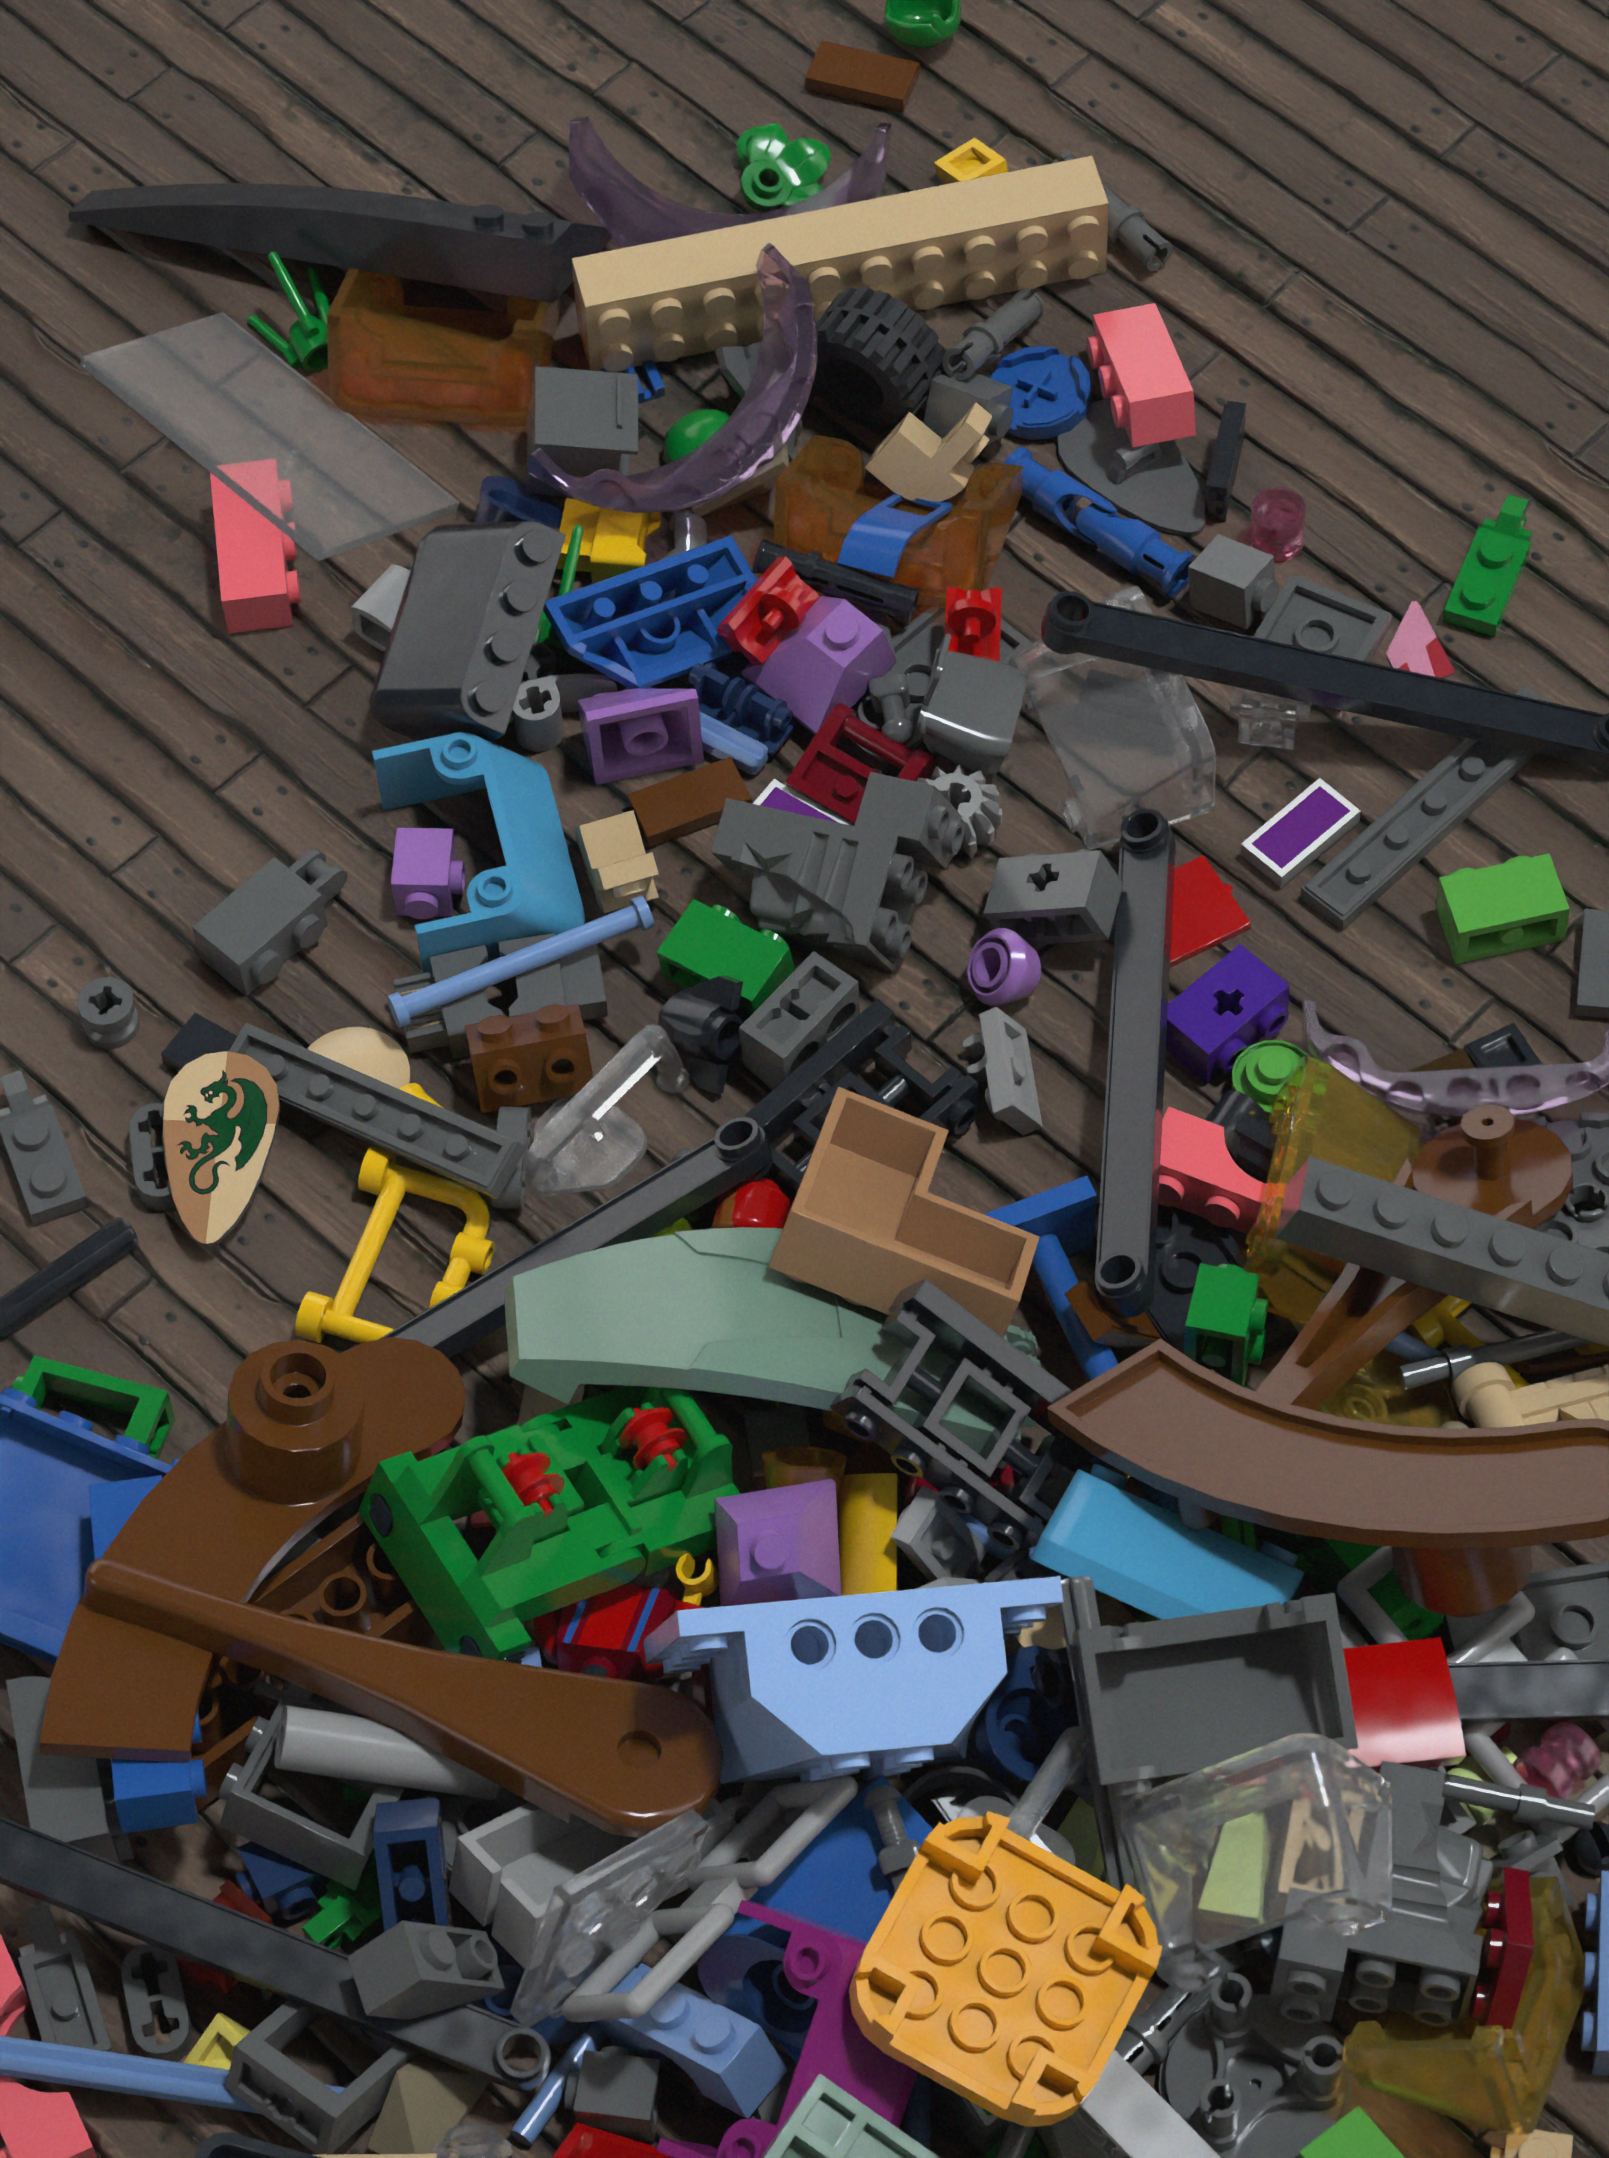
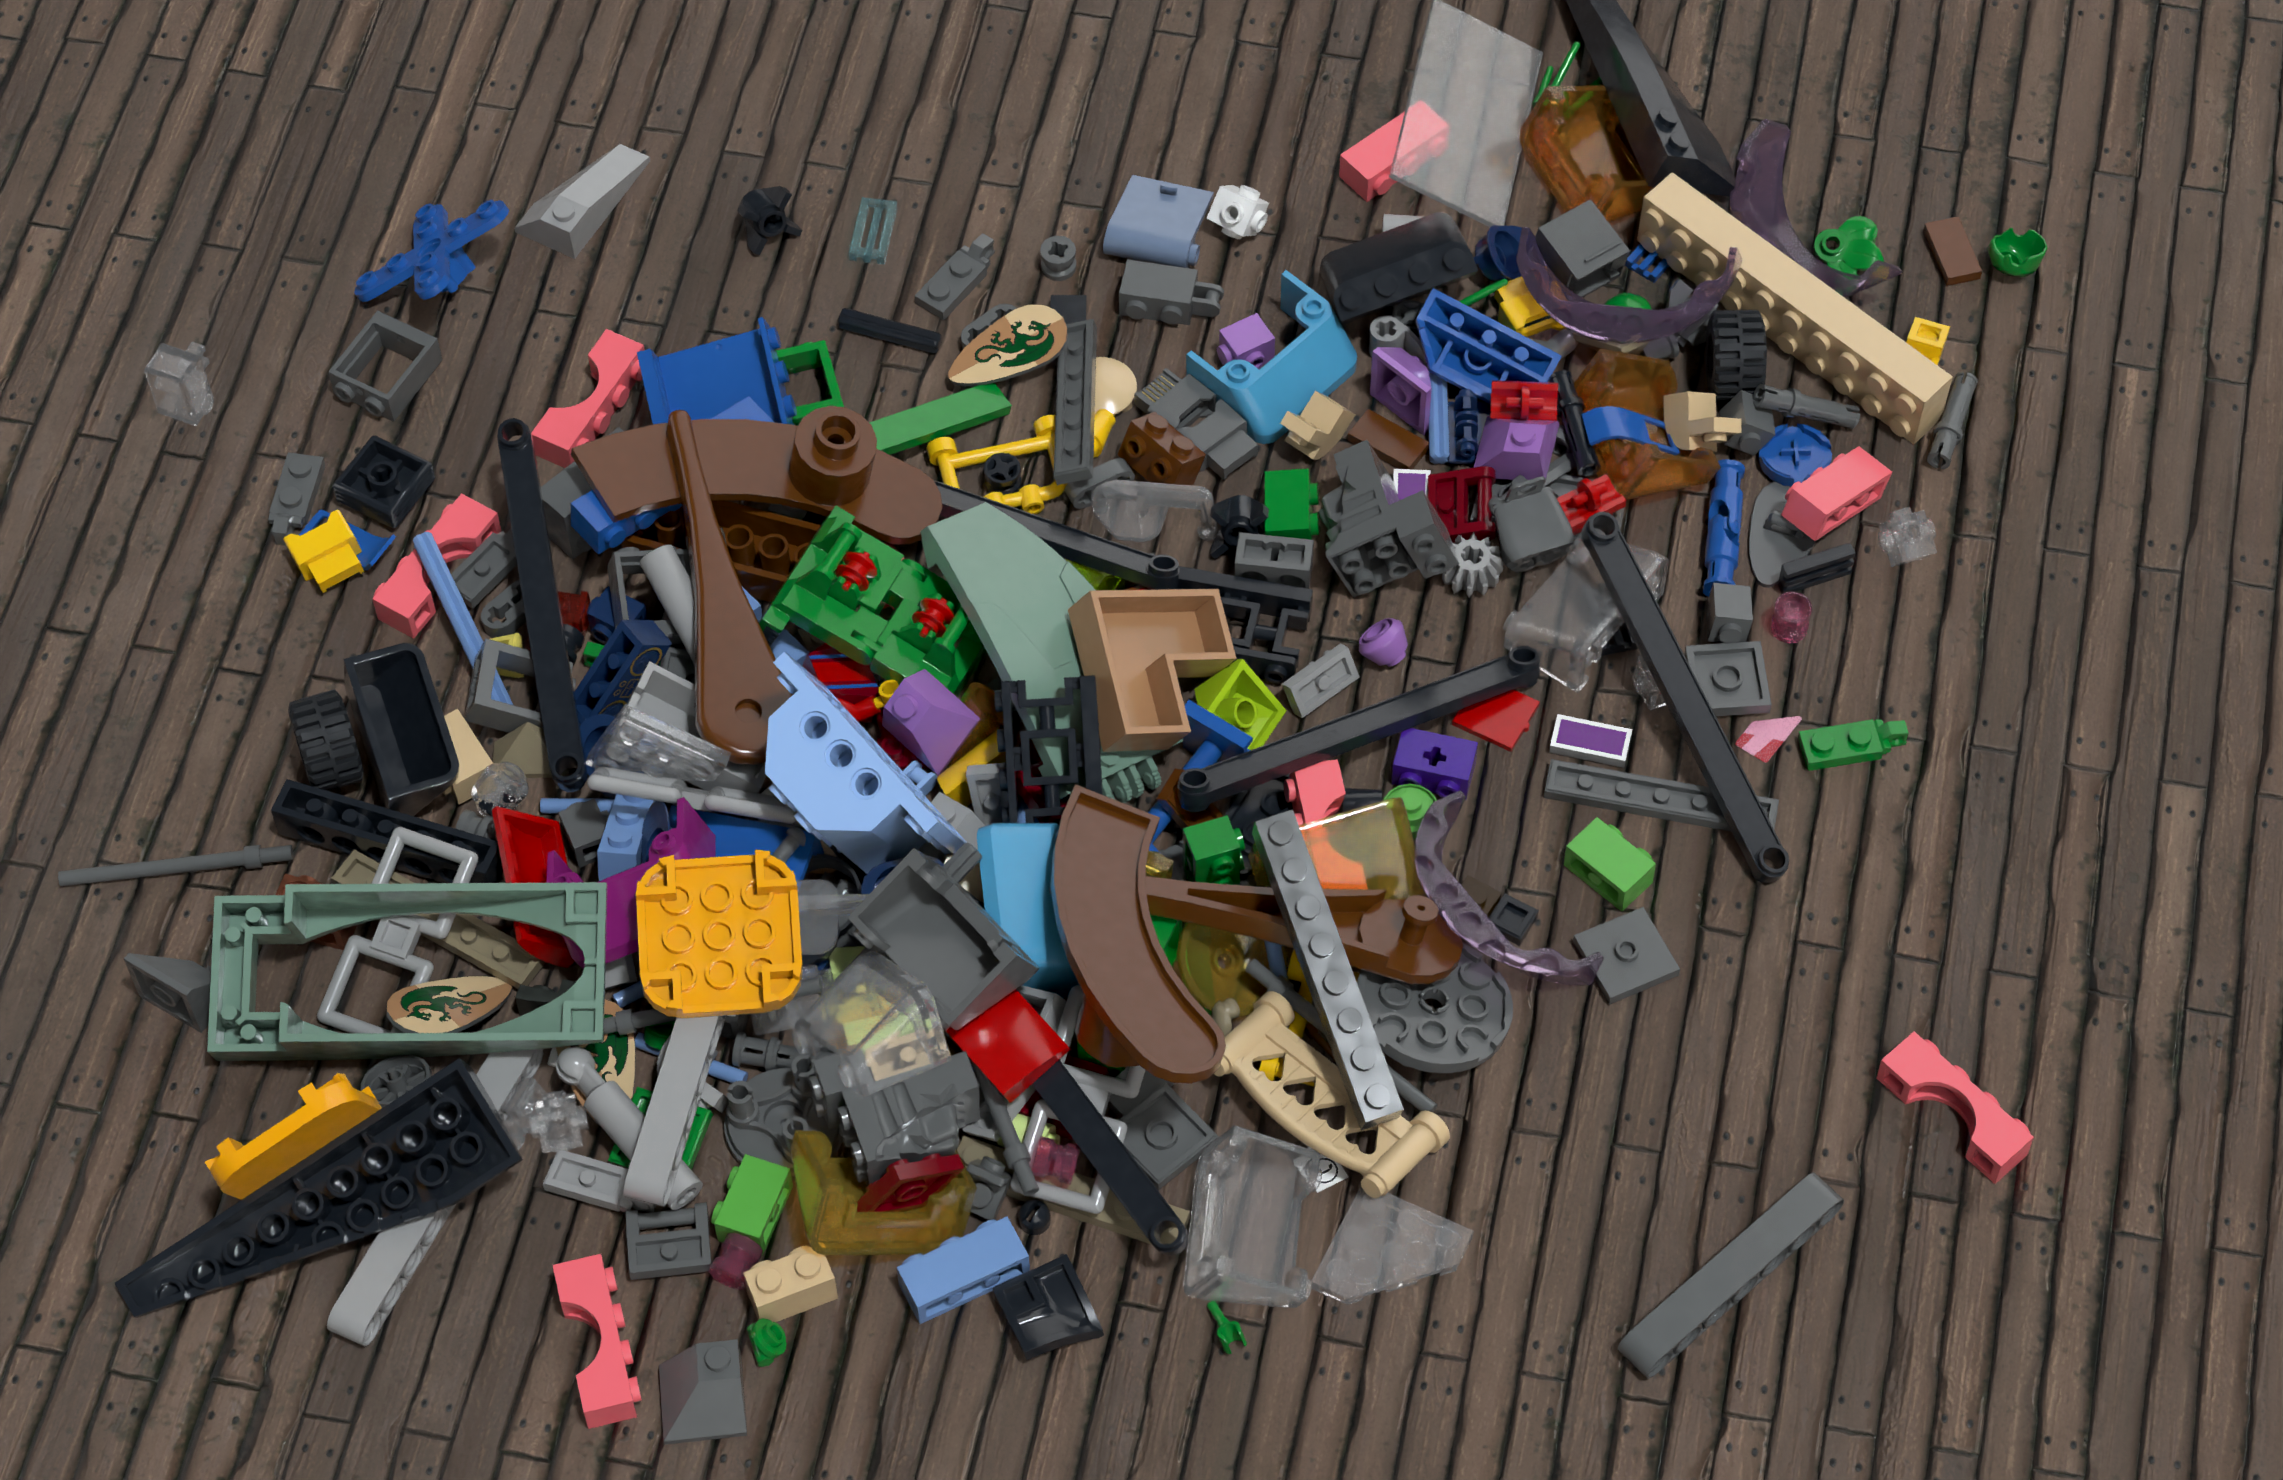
camera: 55 degrees right, 0 degrees up
dark grey slope [348,1921,505,2020] -> none
medium blue bar [387,895,654,1028] -> none
dark grey brick [983,850,1123,945] -> none
none -> green tile [869,383,1012,455]
none -> black wheel [984,453,1022,495]
none -> sand blue door [1103,175,1214,268]
none -> lime slope [1194,659,1287,750]
none -> white brick [1207,185,1269,239]
none -> clear brick [1878,507,1937,567]

